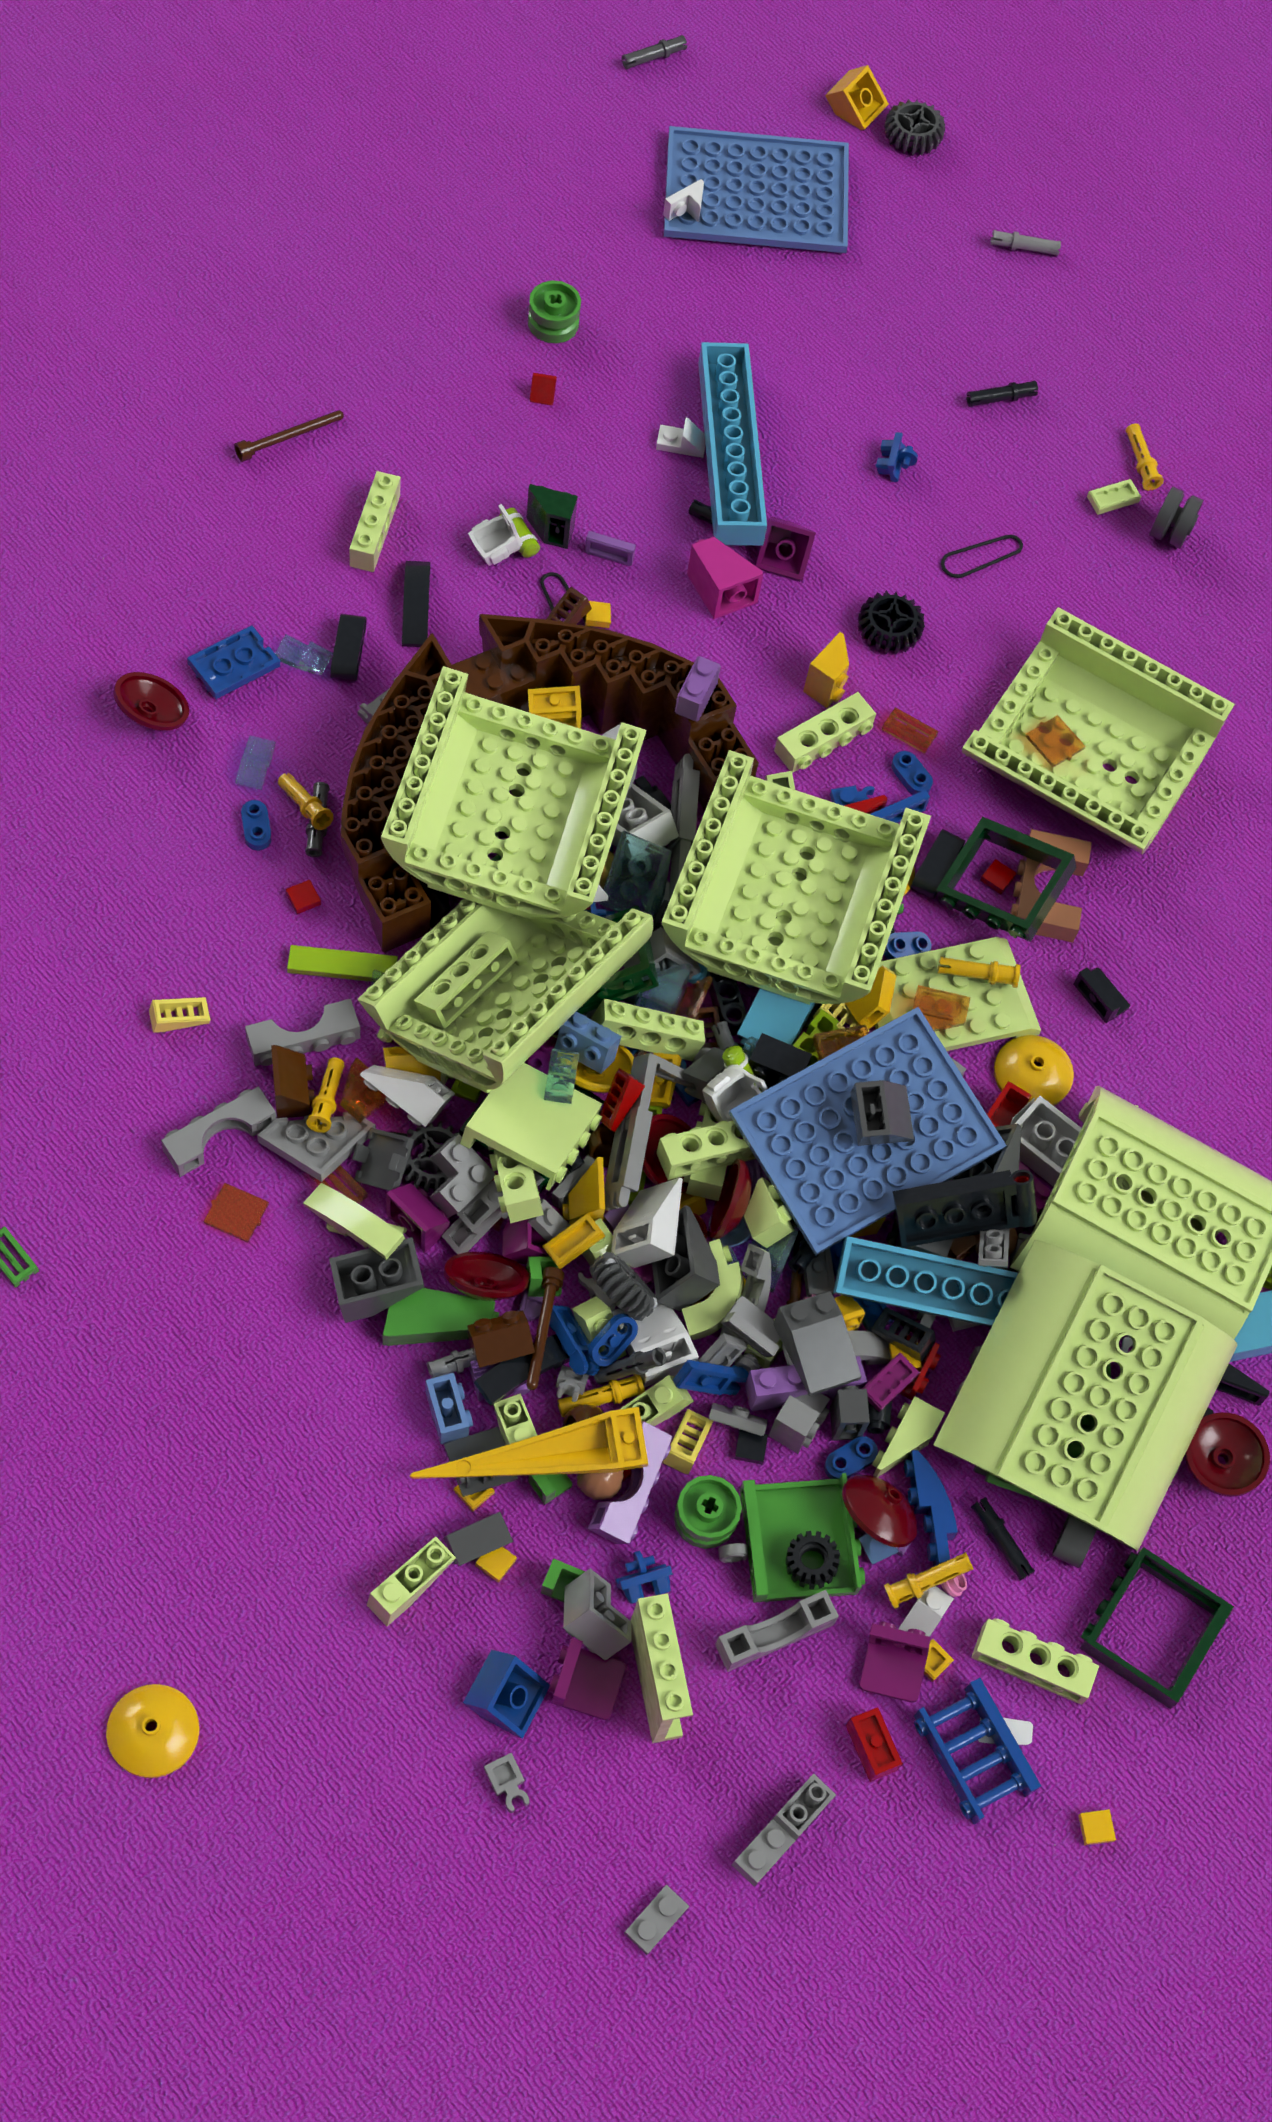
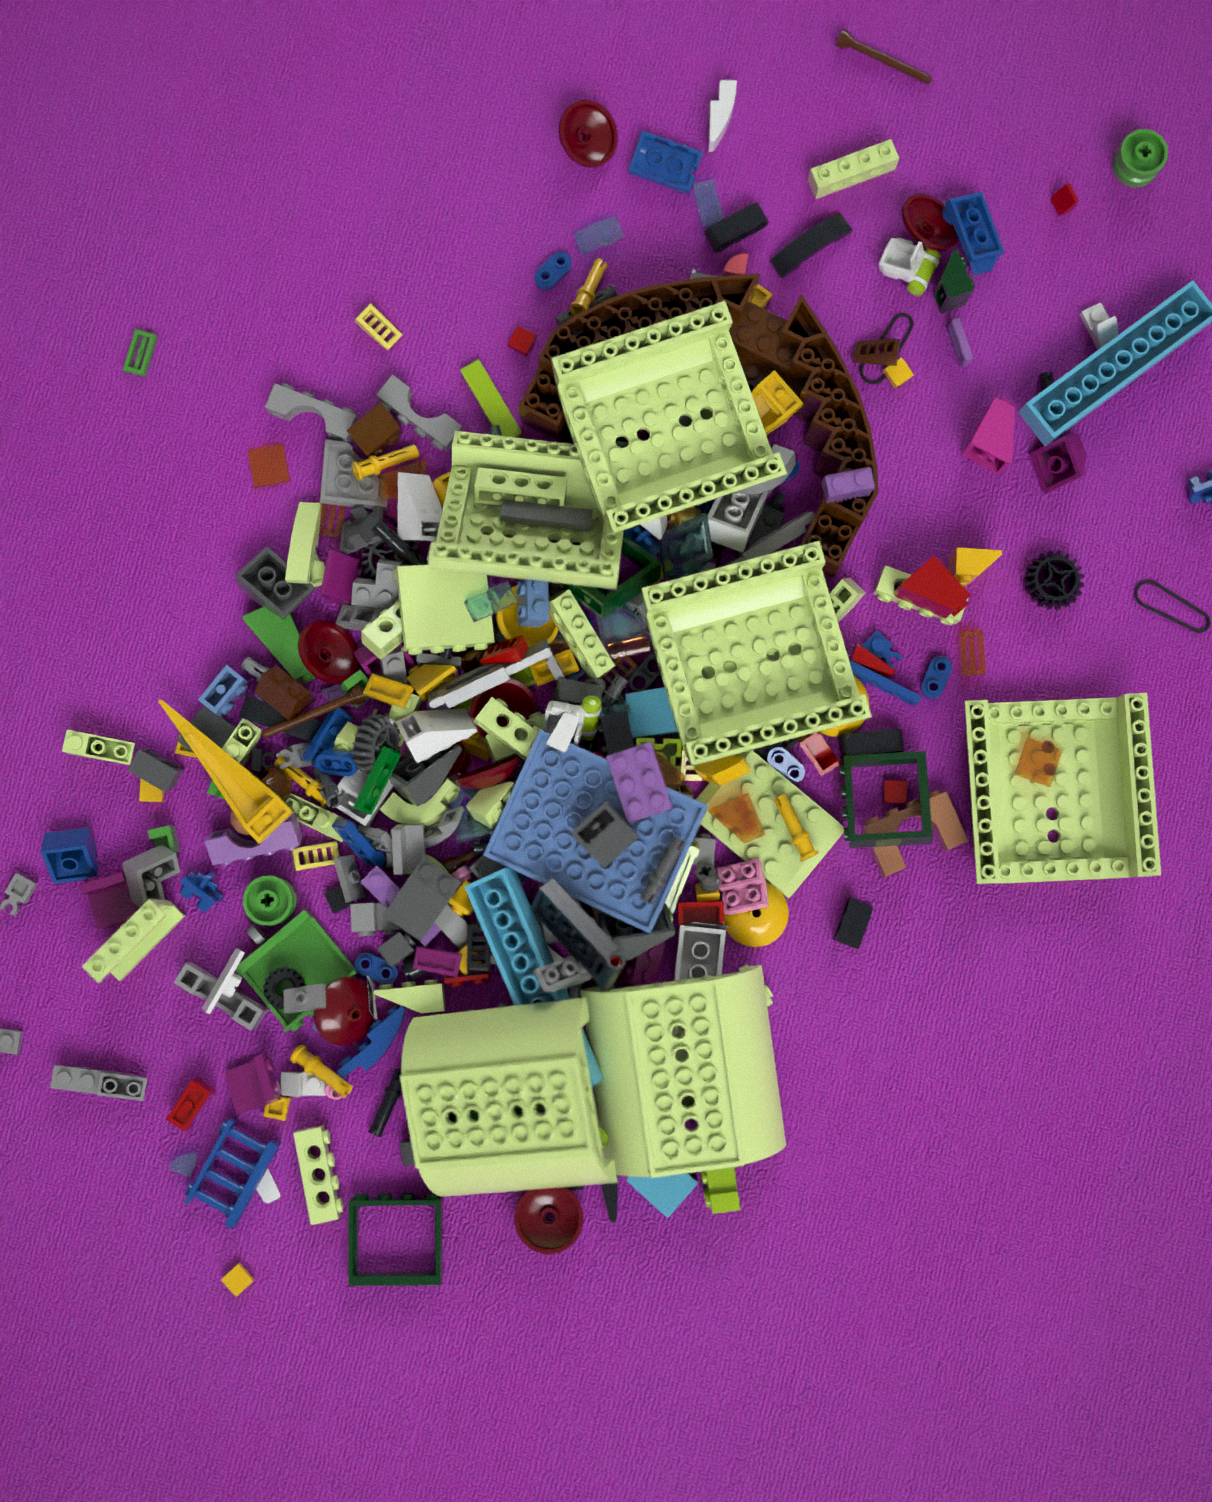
camera: 65 degrees right, 20 degrees up
none -> clear light blue tile [168,1153,199,1177]
none -> white piece [202,948,245,1014]
none -> black tile [252,749,274,773]
none -> light grey plate [284,984,326,1014]
none -> green tile [353,746,401,815]
none -> sticker [367,975,377,1020]
none -> black pin [371,519,428,566]
none -> dark grey tile [500,499,593,531]
none -> white sticker [546,712,579,752]
none -> medium lavender plate [607,742,673,823]
none -> dark grey pin [639,836,686,905]
none -> dark grey bush [695,862,720,891]
none -> yellow tile [695,883,720,902]
none -> white slope [708,80,737,152]
none -> bright pink slope [717,859,769,916]
none -> coral tile [723,254,748,275]
none -> panel [796,731,840,776]
none -> red slope [893,556,971,618]
none -> dark red dish [902,194,958,251]
none -> blue slope [942,192,1005,276]

